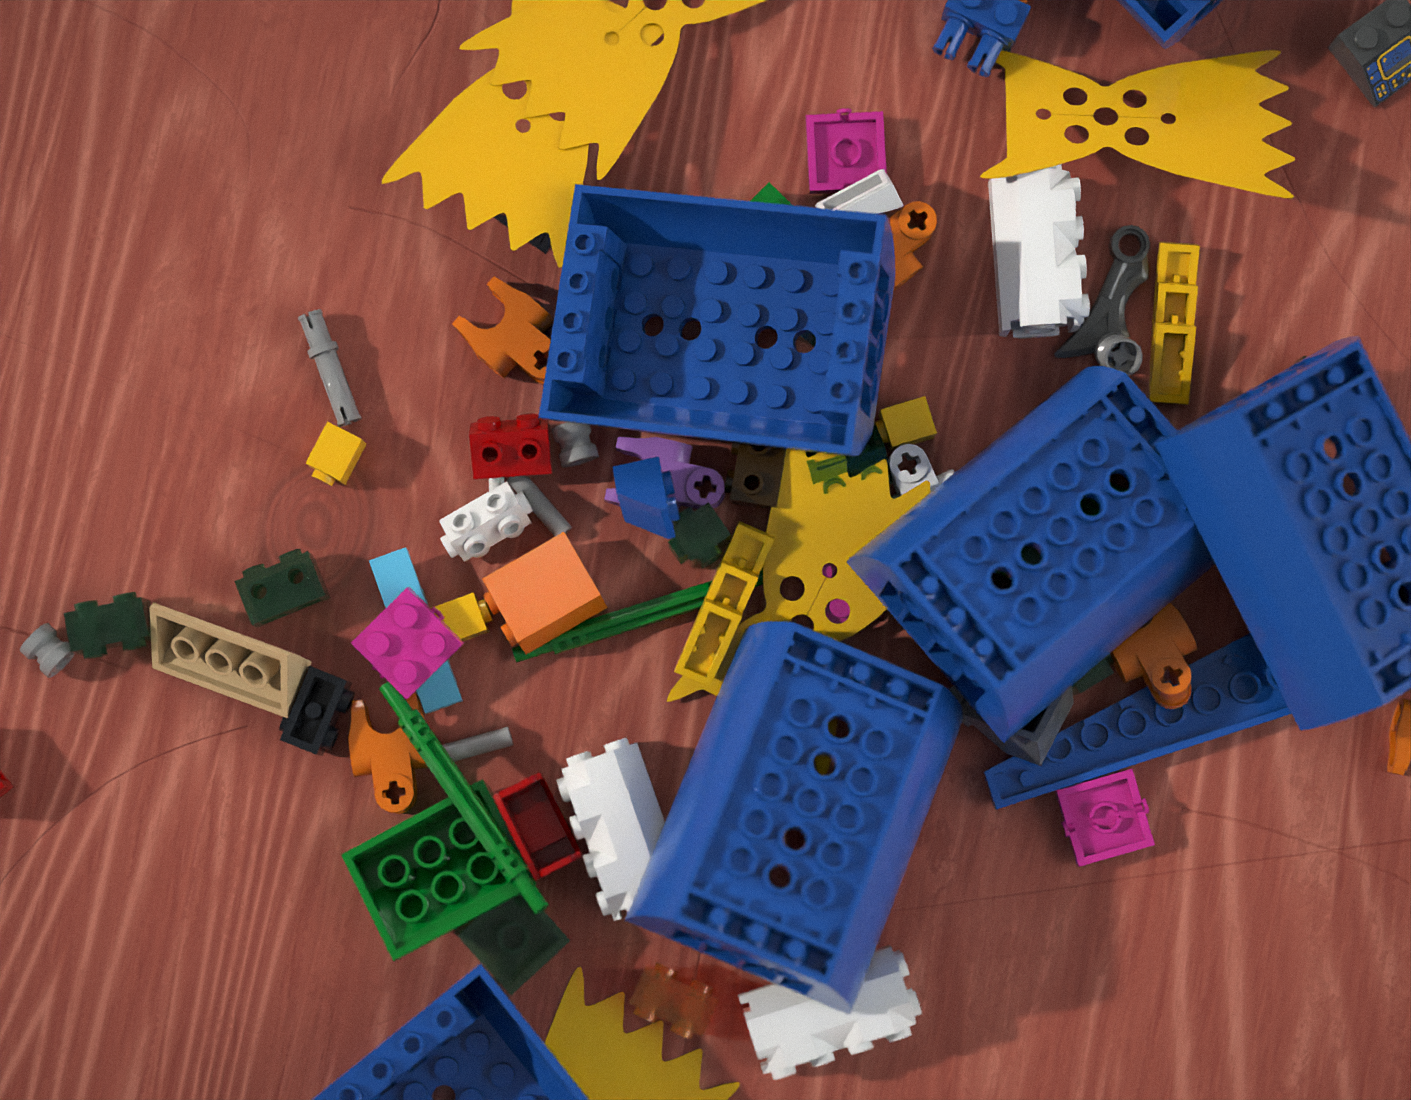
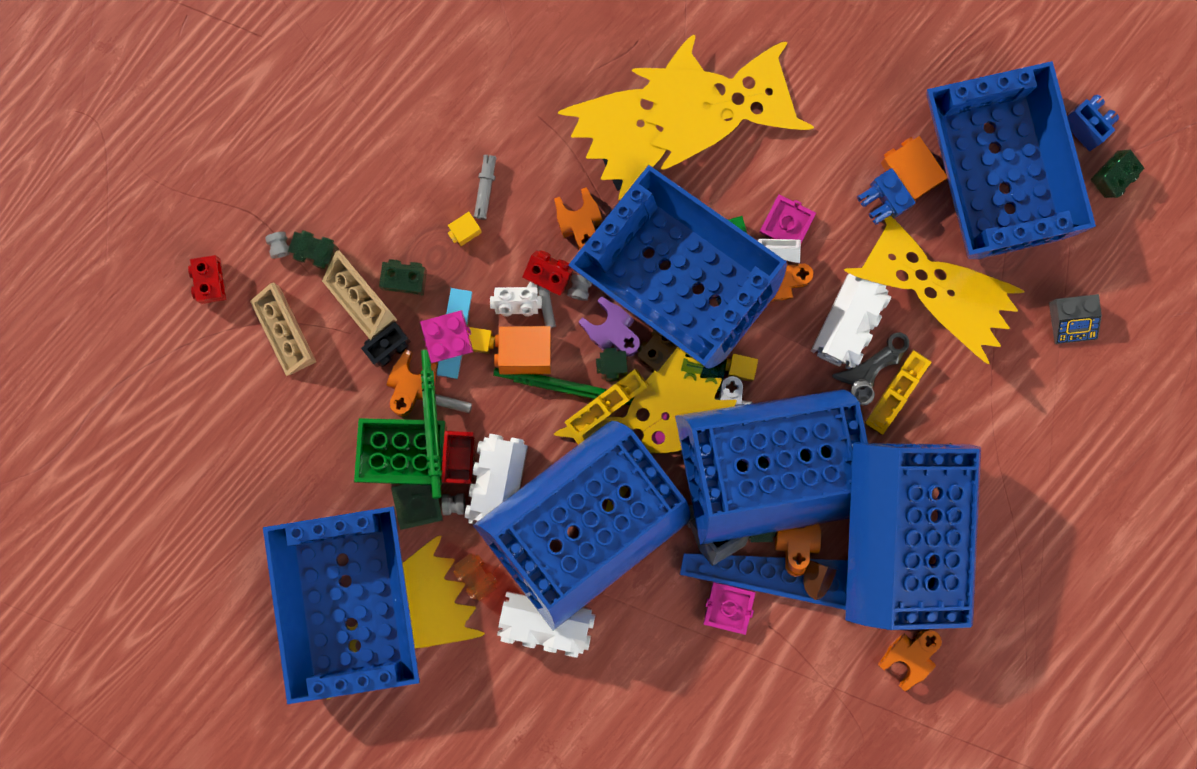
camera: 30 degrees right, 0 degrees up
blue slope [613,456,680,539] -> none
none -> tan slope [250,283,317,376]
none -> light grey wheel [442,493,465,515]
none -> reddish brown brick [803,560,837,600]

